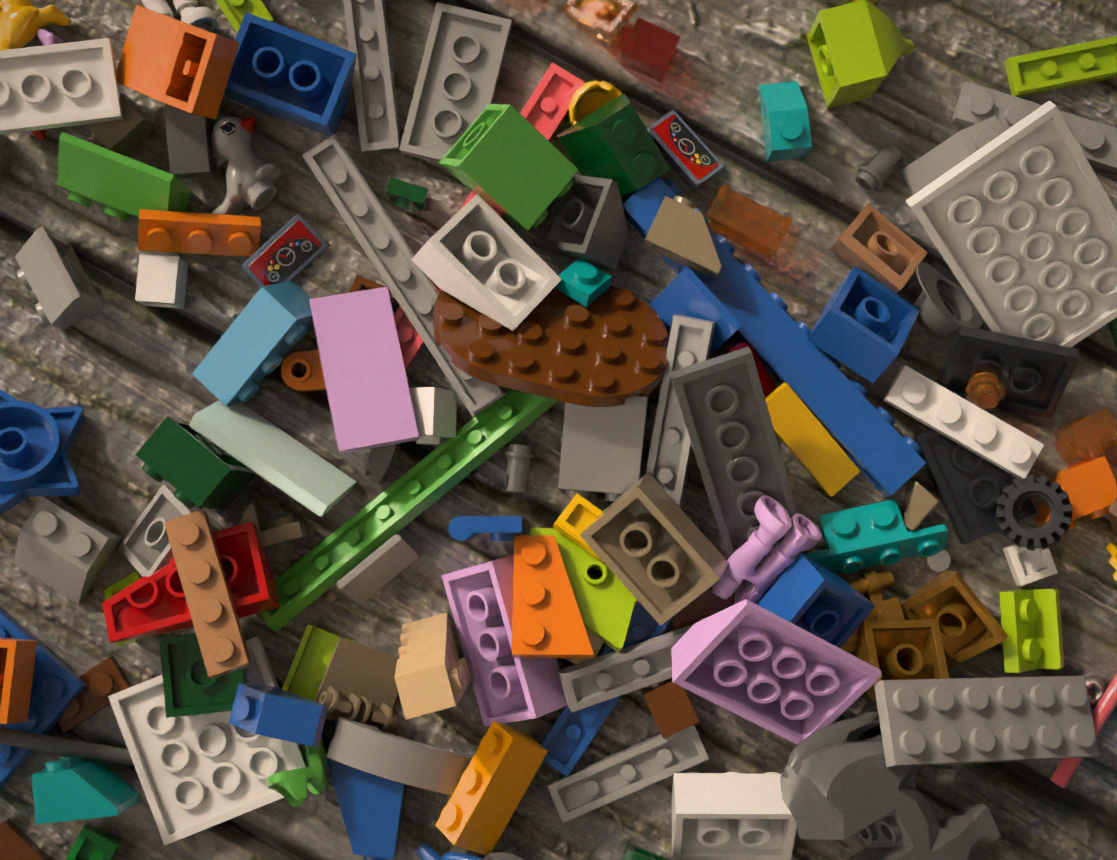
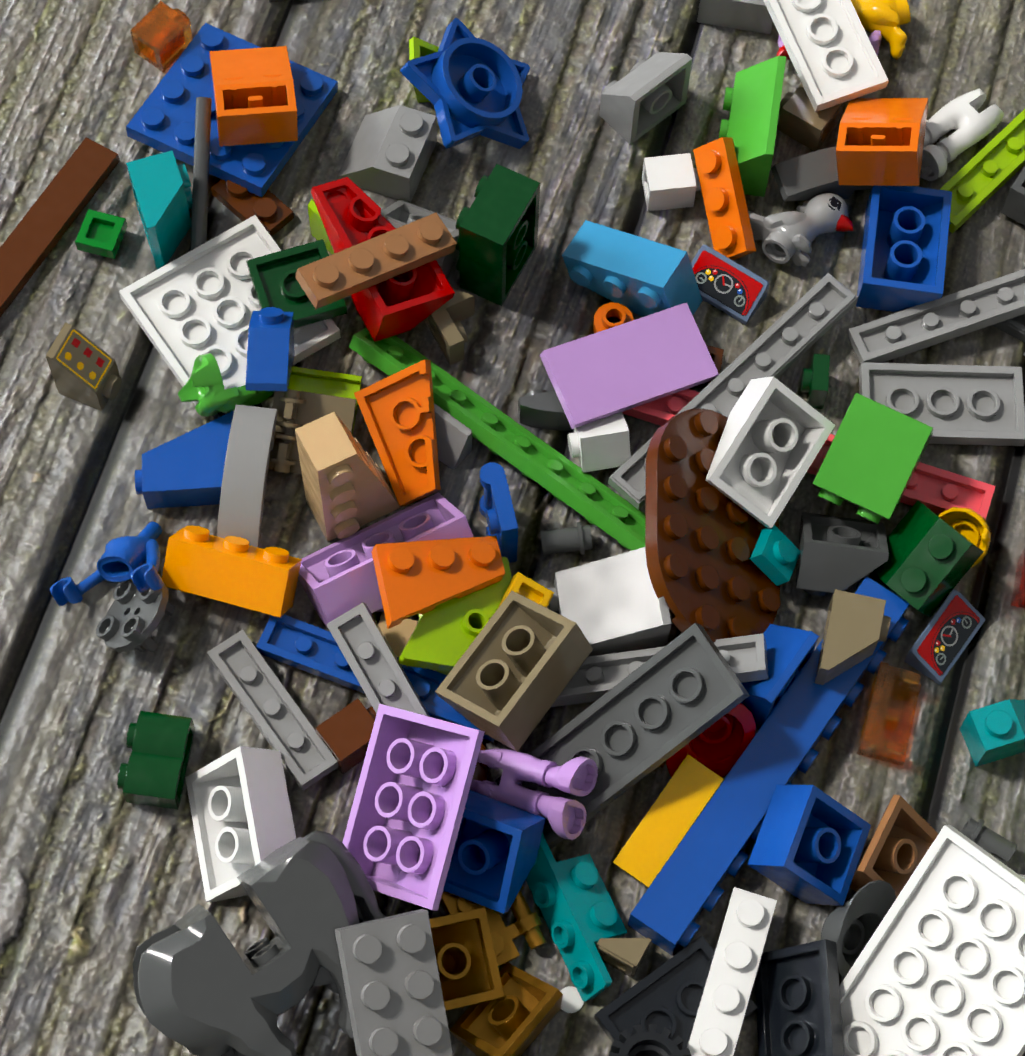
camera: 70 degrees right, 20 degrees down
light aqua tile [189,400,356,517] -> none
clear orange plate [965,372,1006,409] -> none
none -> orange wing [354,359,441,506]

